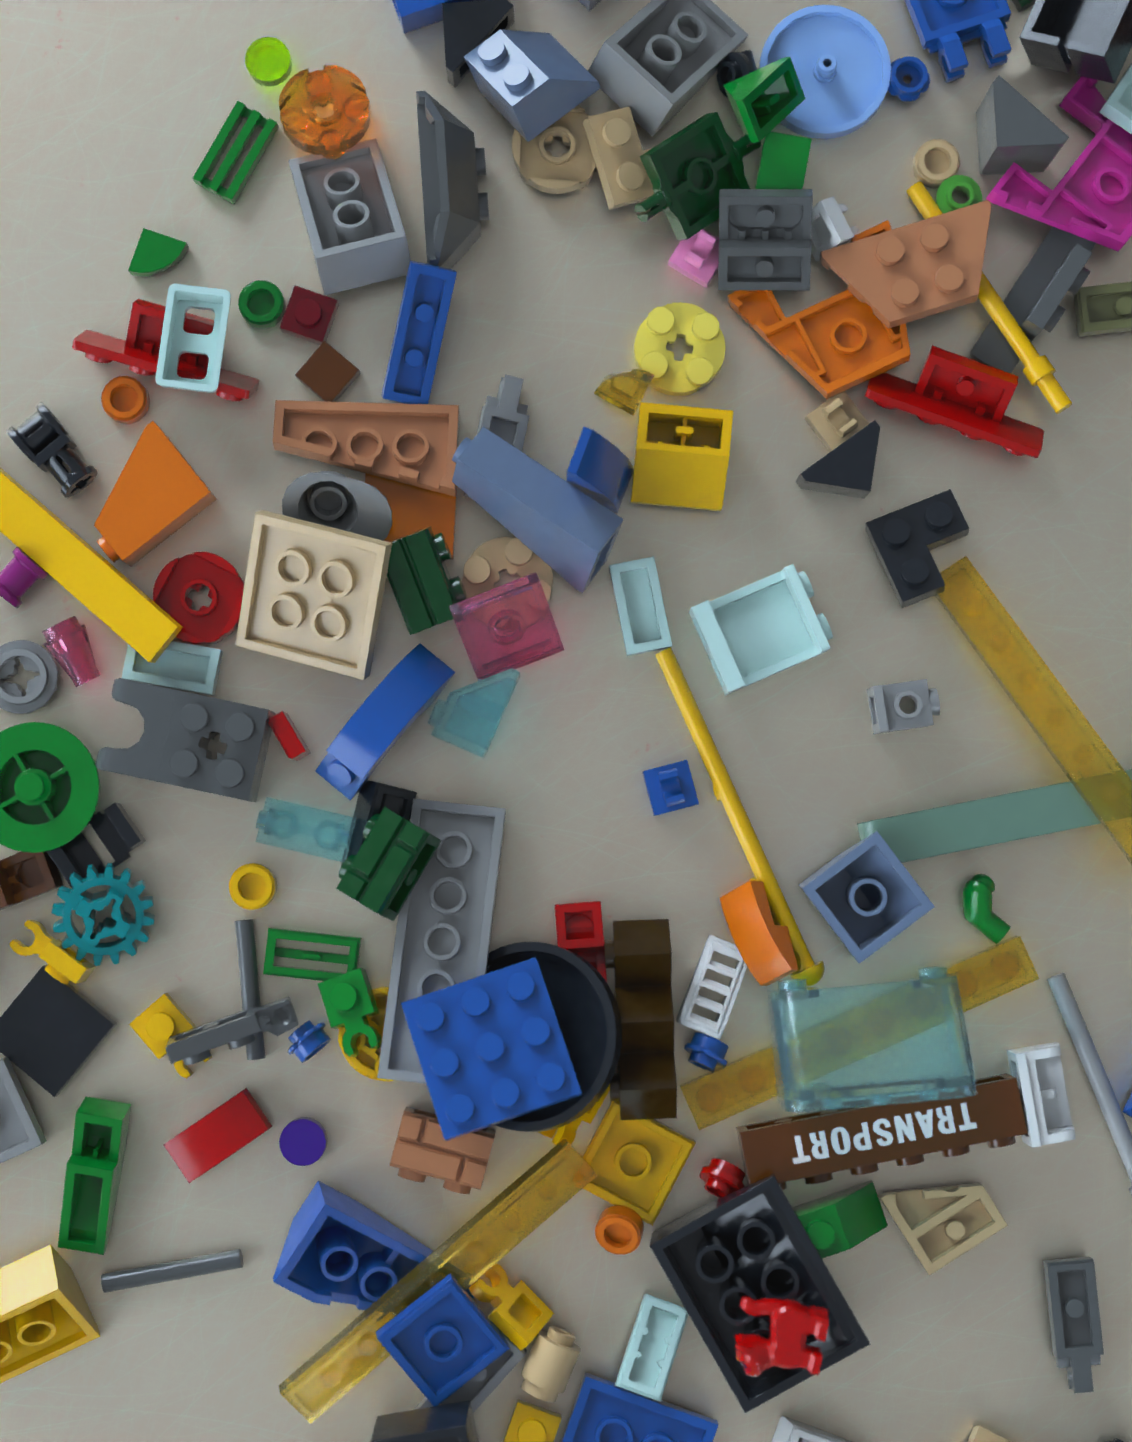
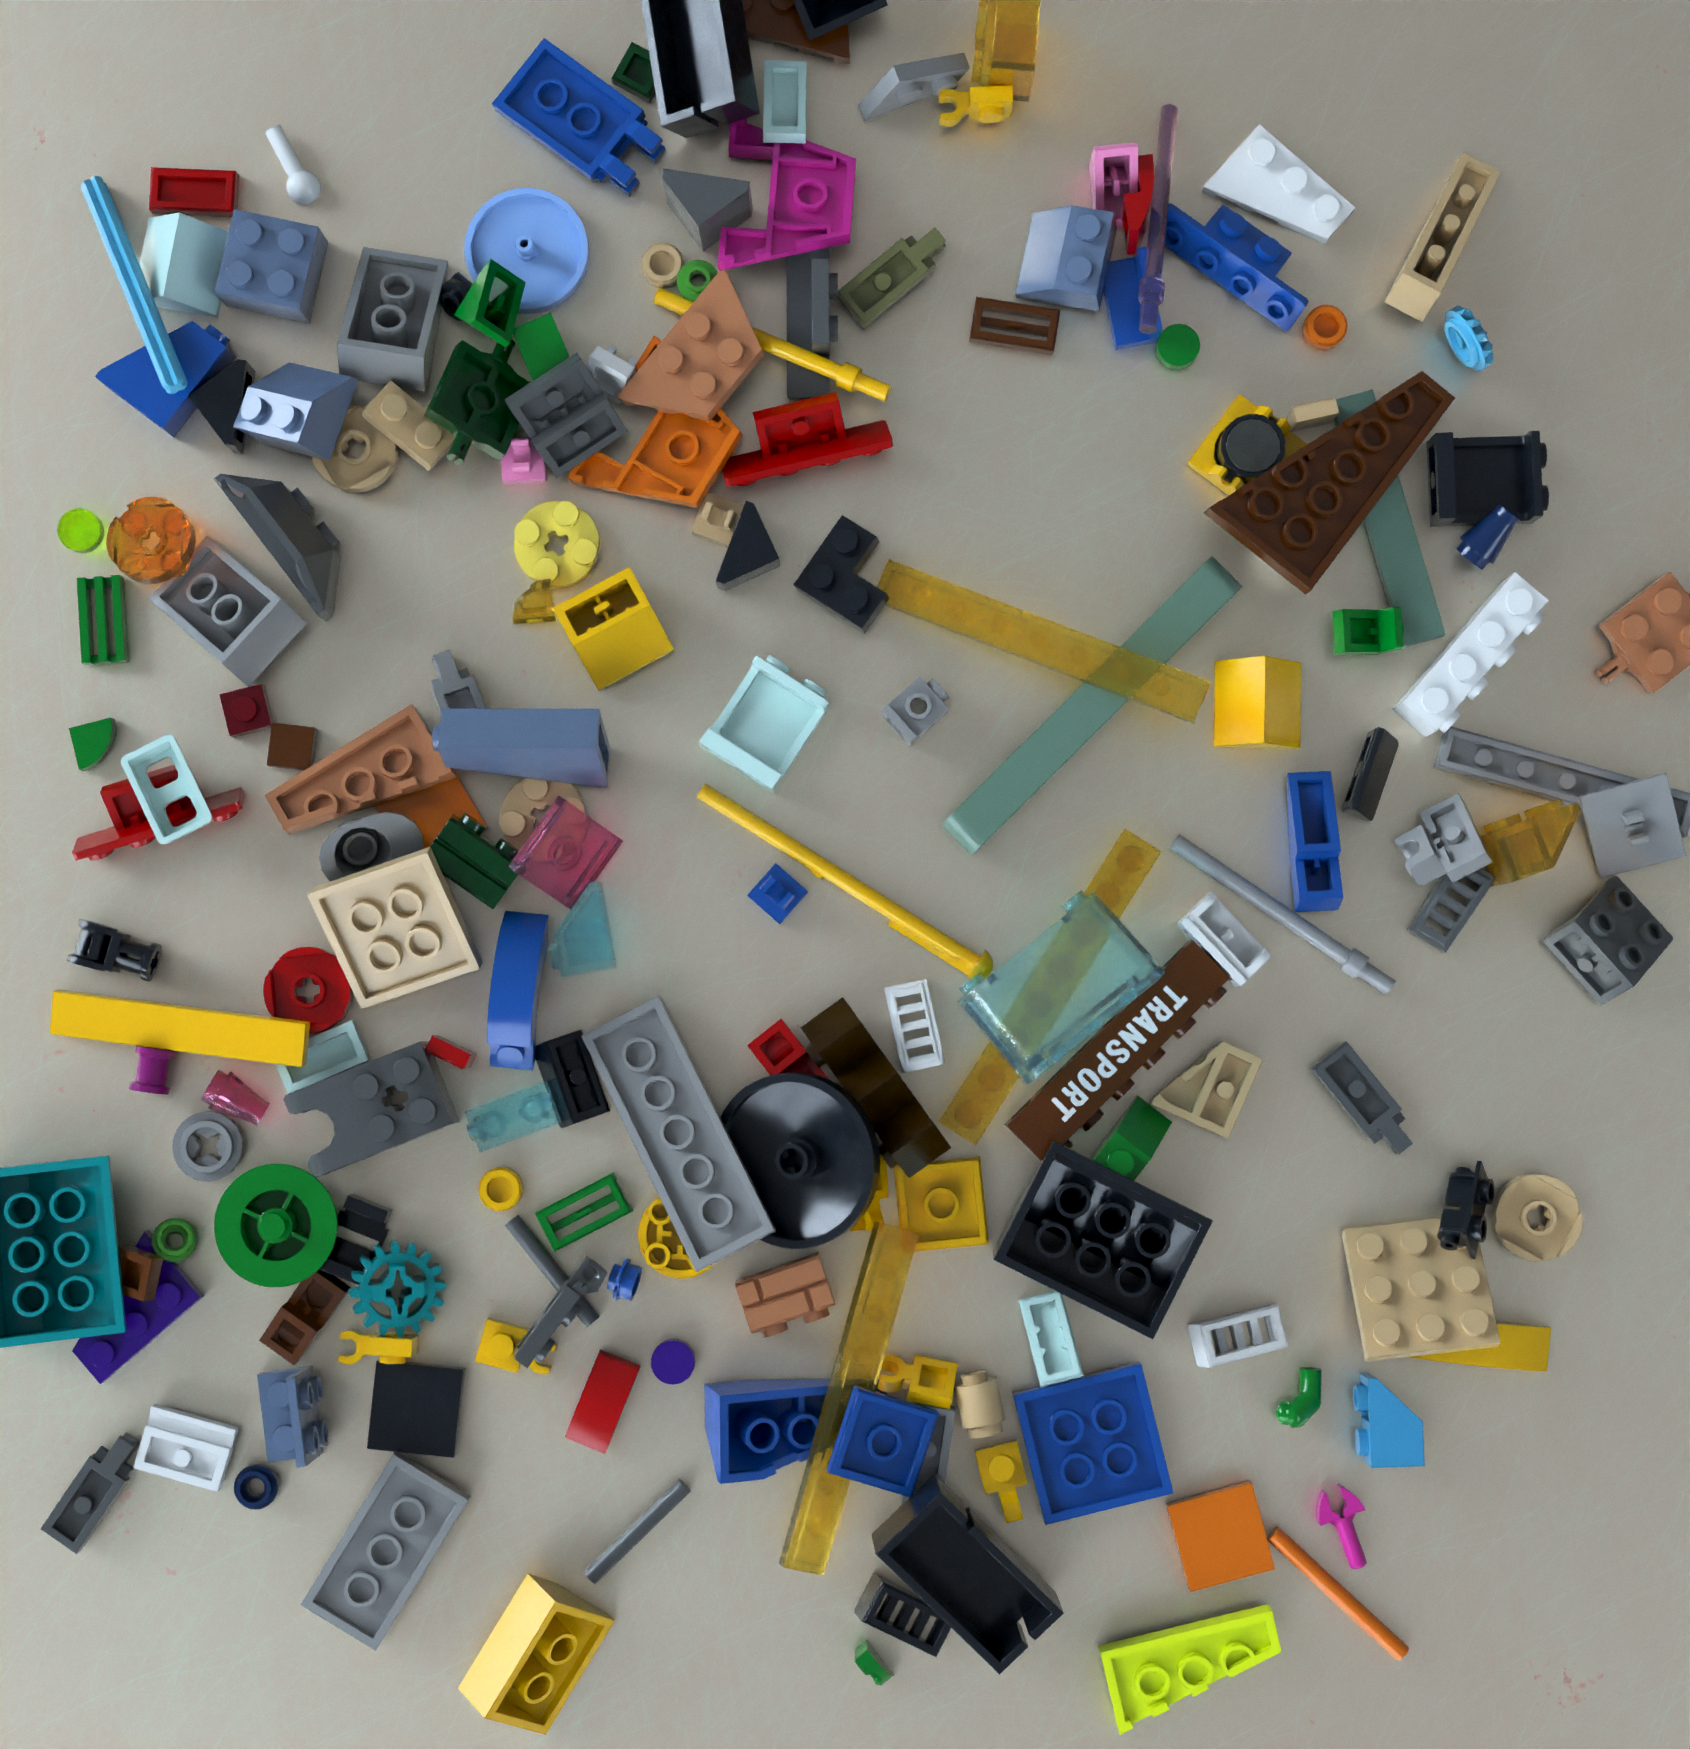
camera: 30 degrees left, 0 degrees up
green slope [58,1097,131,1255] -> none
orange slope [94,421,217,567] -> none
orange tile [101,376,150,424] -> none
green tile [238,280,286,329] -> none
green plate [318,968,382,1057] -> none
dark green brick [337,807,442,921] -> none
blue plate [381,260,457,404] -> none
blue plate [401,957,582,1141] -> none
blue slope [567,427,633,513] -> none
orange tile [595,1205,644,1255] -> none
light aqua tile [609,556,672,656] -> none
blue plate [684,1032,729,1072] -> none
red plate [699,1158,745,1198] -> none
orange slope [719,881,799,986] -> none
red animal [734,1296,829,1377] -> none
sand blue slope [799,831,935,964] -> none
blue plate [888,56,930,102] -> none
green arm [962,874,1011,944] -> none

